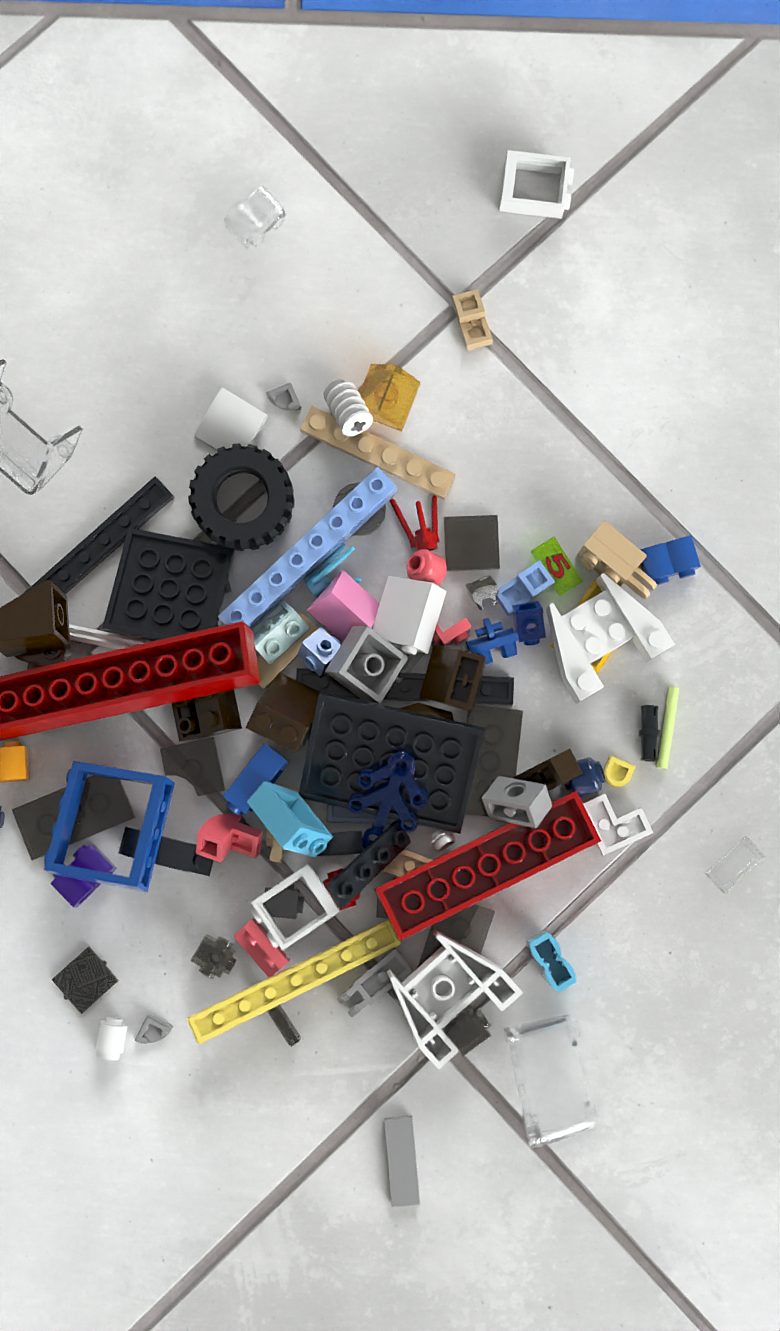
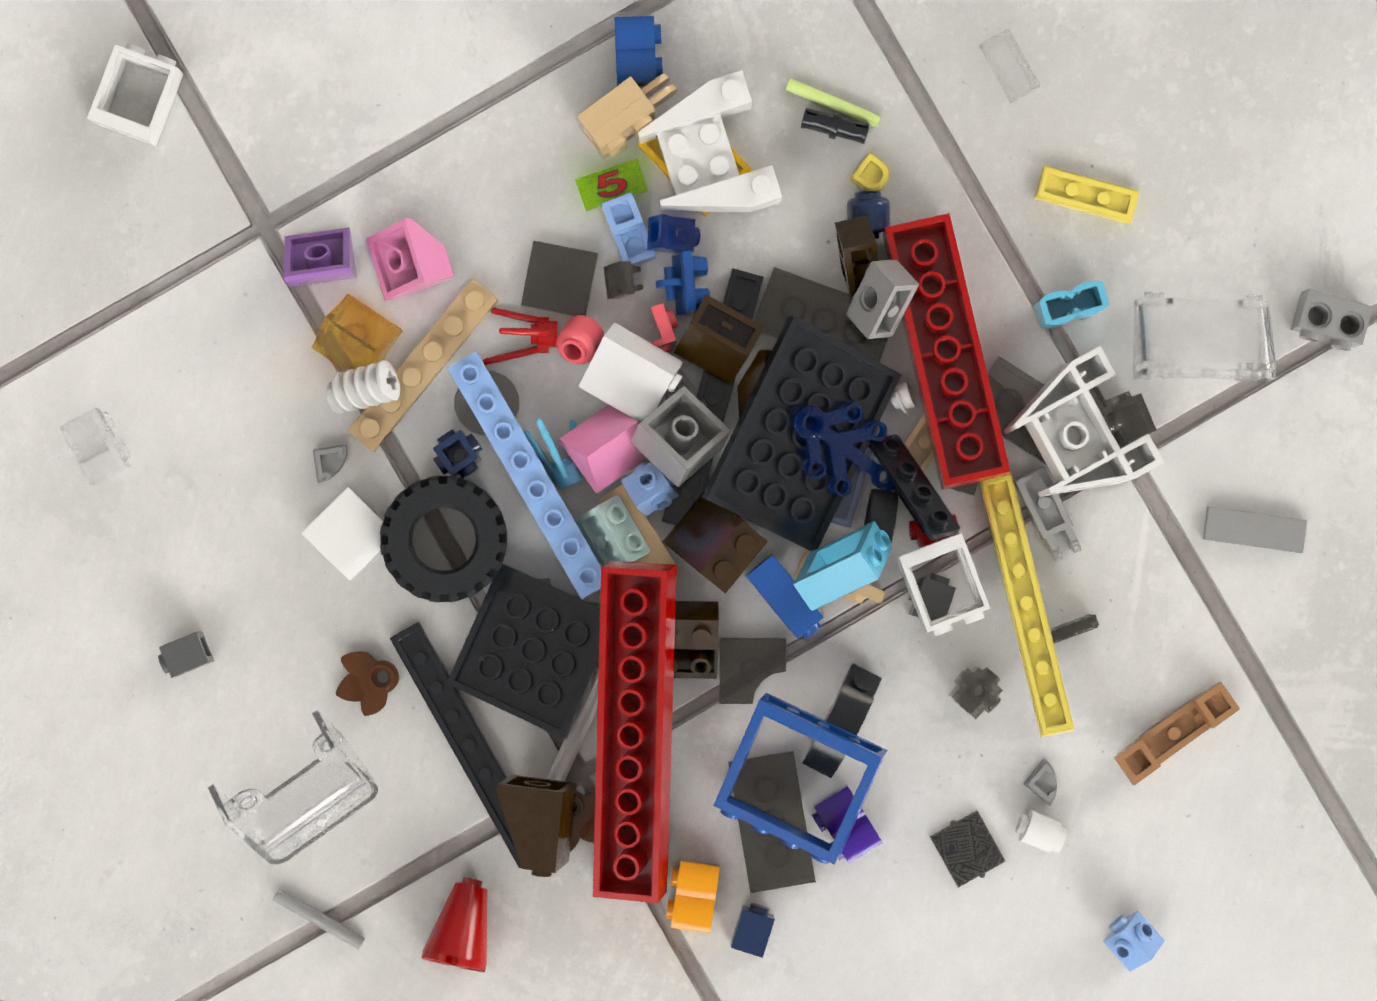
camera: 75 degrees left, 5 degrees up
coral brick [196,814,263,863] -> none
coral bracket [234,917,291,977] -> none
tan slope [452,289,493,351] -> none
white plate [583,794,653,856] -> none
none -> dark grey brick [158,631,214,678]
none -> medium lavender slope [283,227,357,287]
none -> reddish brown plate [336,651,399,716]
none -> bright pink slope [366,218,454,301]
none -> dark blue brick [433,429,483,479]
none -> light yellow tile [1034,165,1139,224]
none -> light blue brick [1103,911,1165,972]
none -> medium nougat slope [1114,682,1240,785]
none -> light grey brick [1291,289,1373,351]

